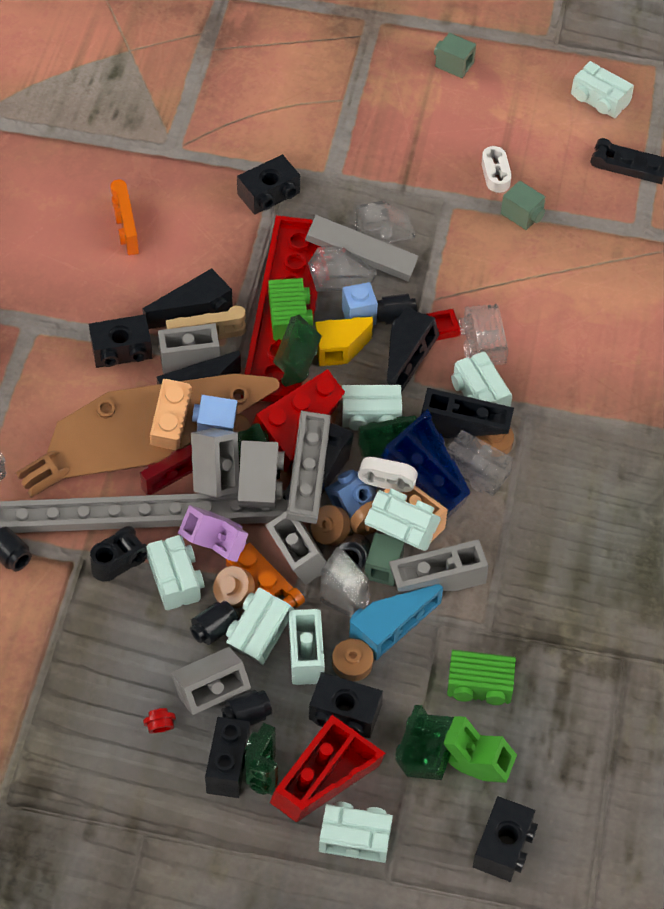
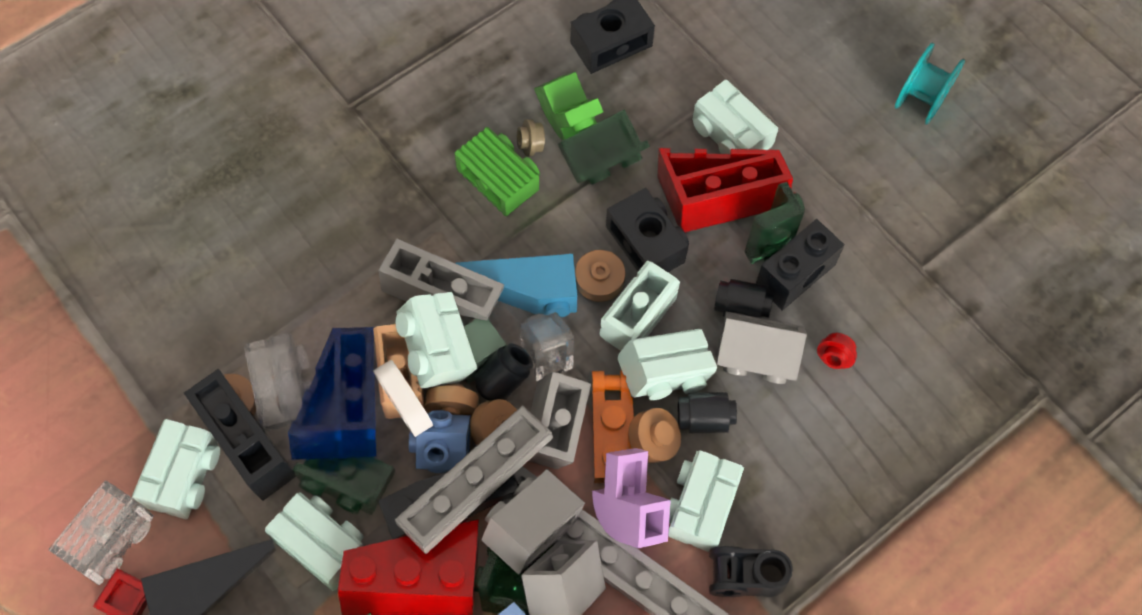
camera: 140 degrees left, 10 degrees up
none -> dark tan plate [516,119,545,156]

